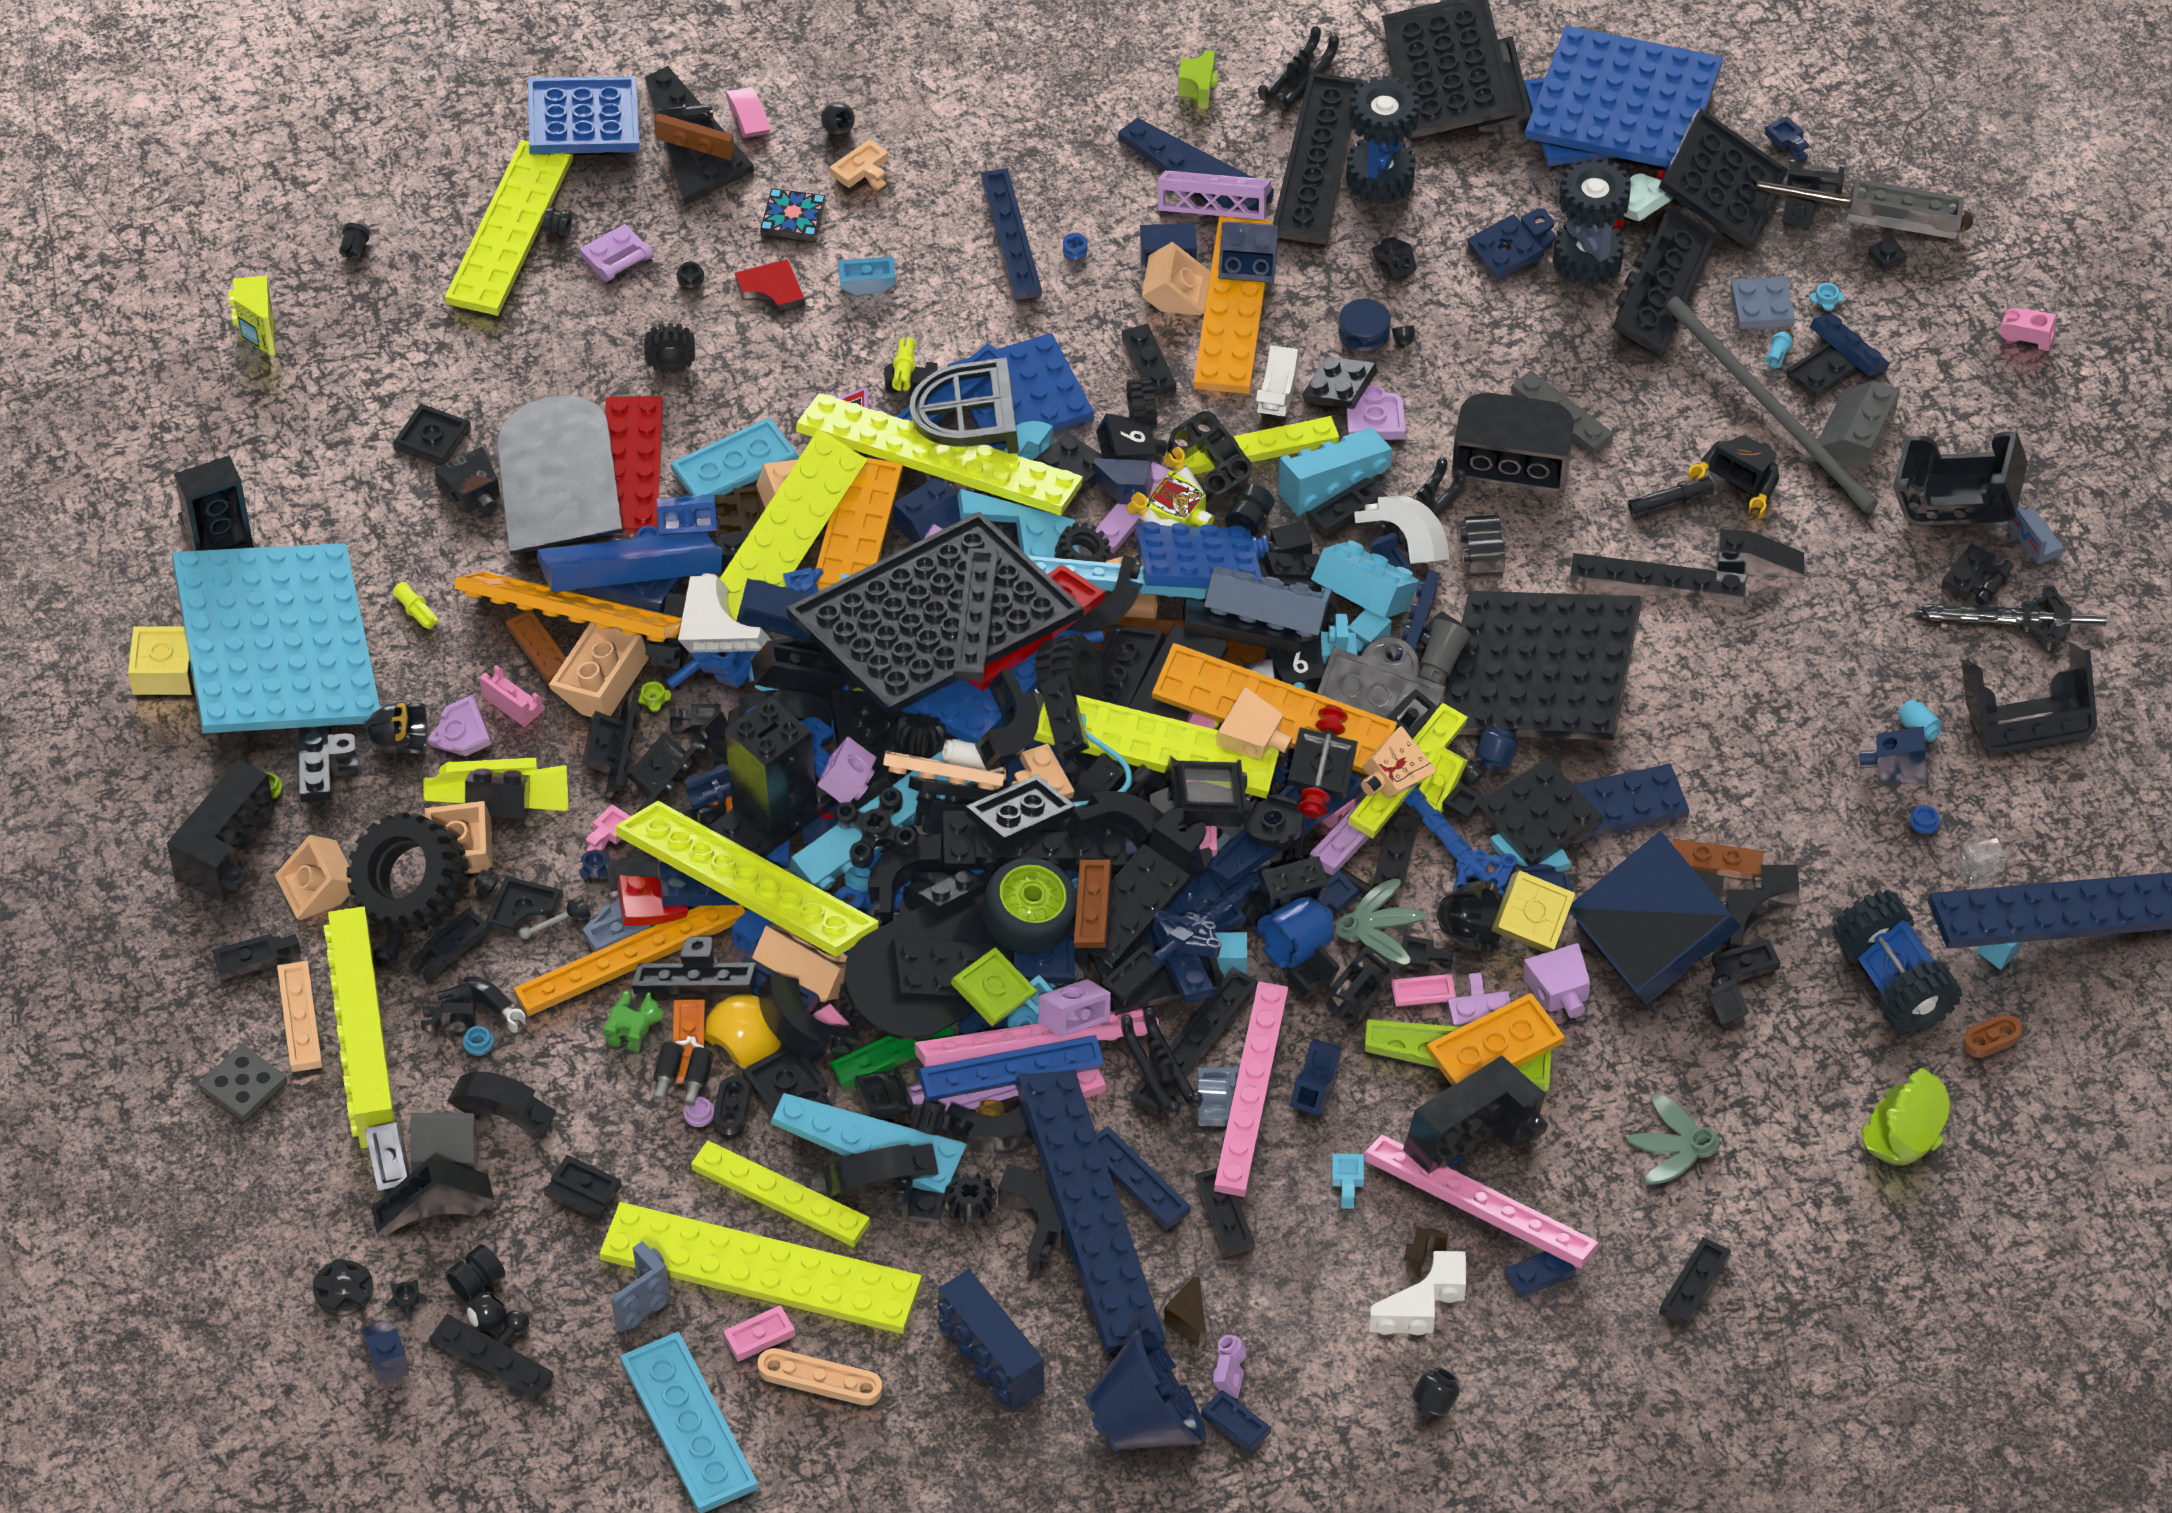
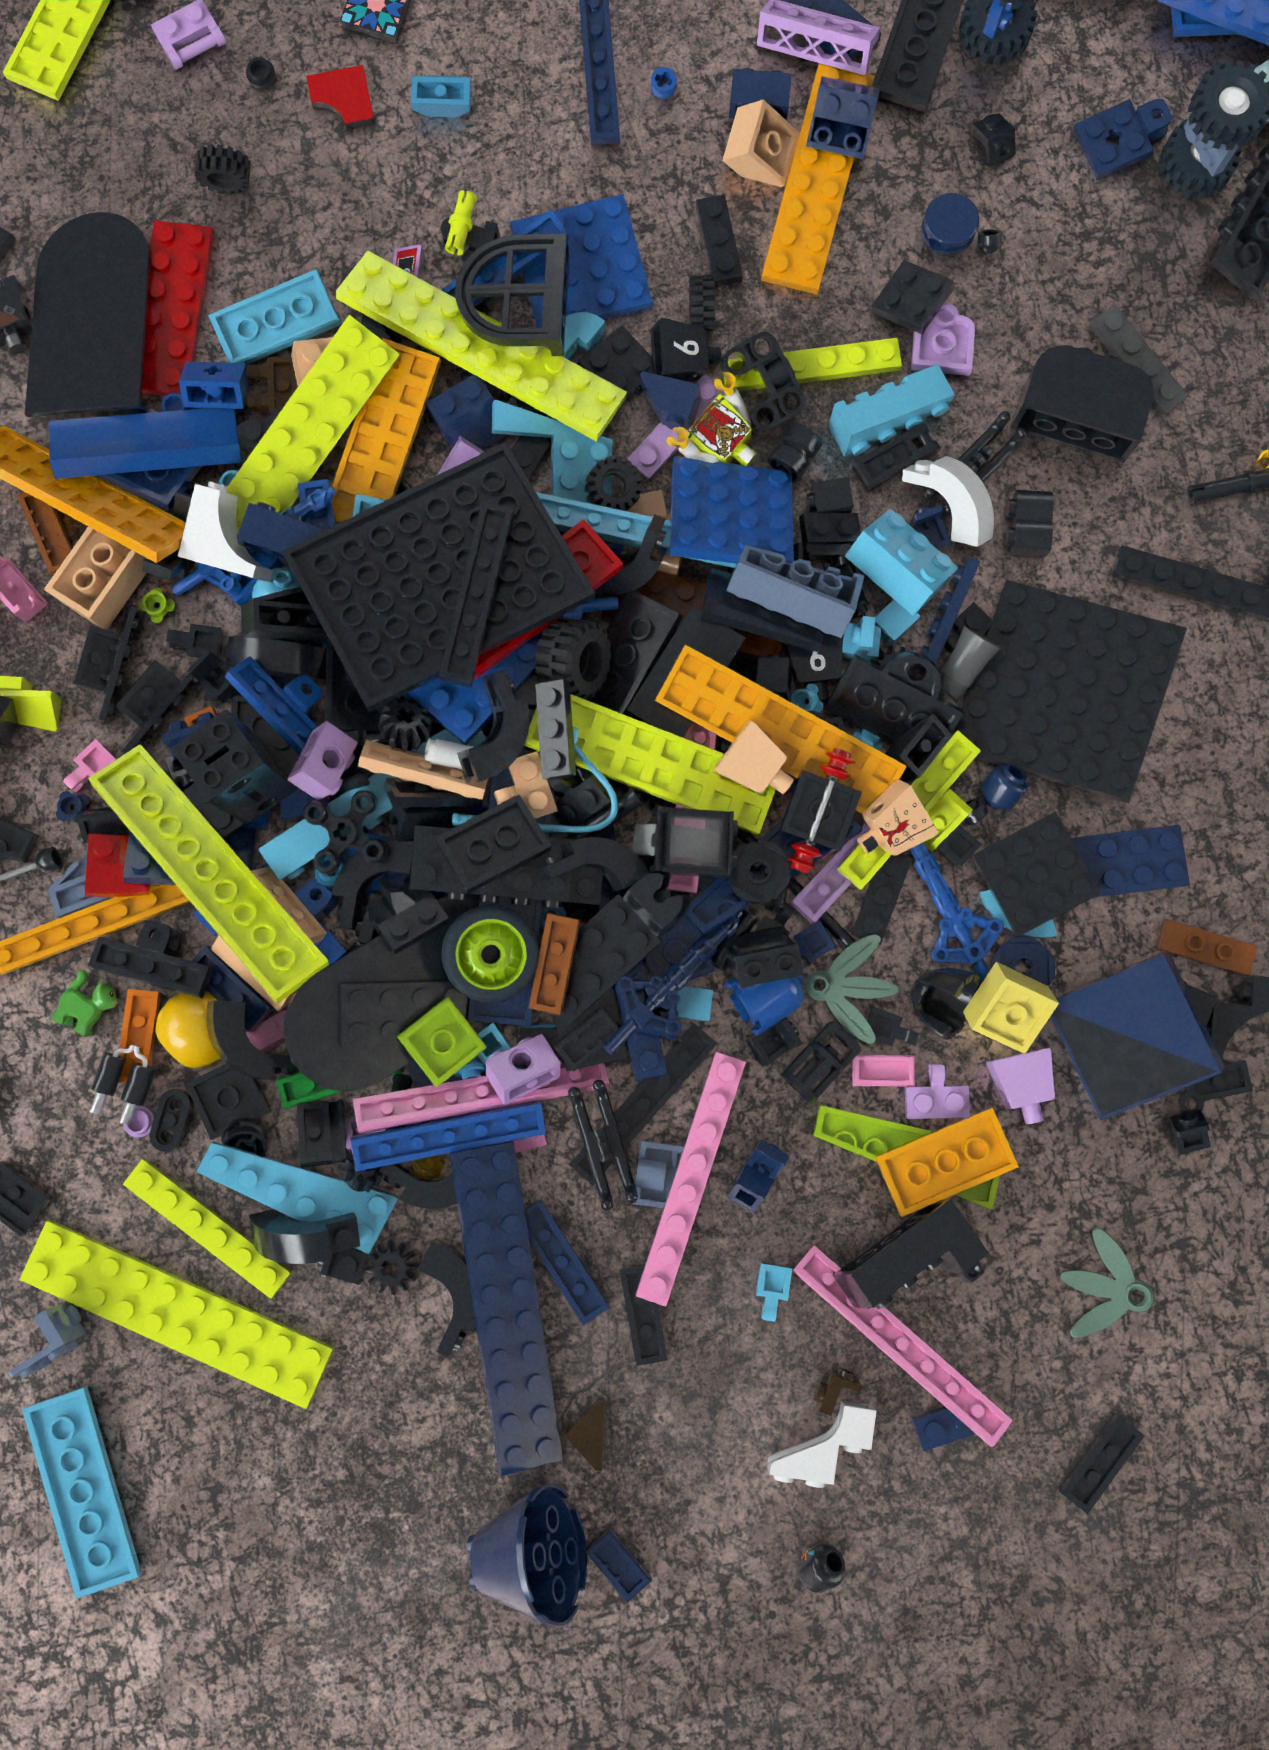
camera: 10 degrees right, 30 degrees up
bright pink plate [723,1305,795,1362] -> none
light nougat plate [758,1348,883,1406] -> none
dark blue brick [936,1269,1044,1412] -> none
lavender plate [1213,1335,1246,1399] -> none
blue bush [1251,534,1269,560] -> none
white arch [1256,345,1301,417] -> none

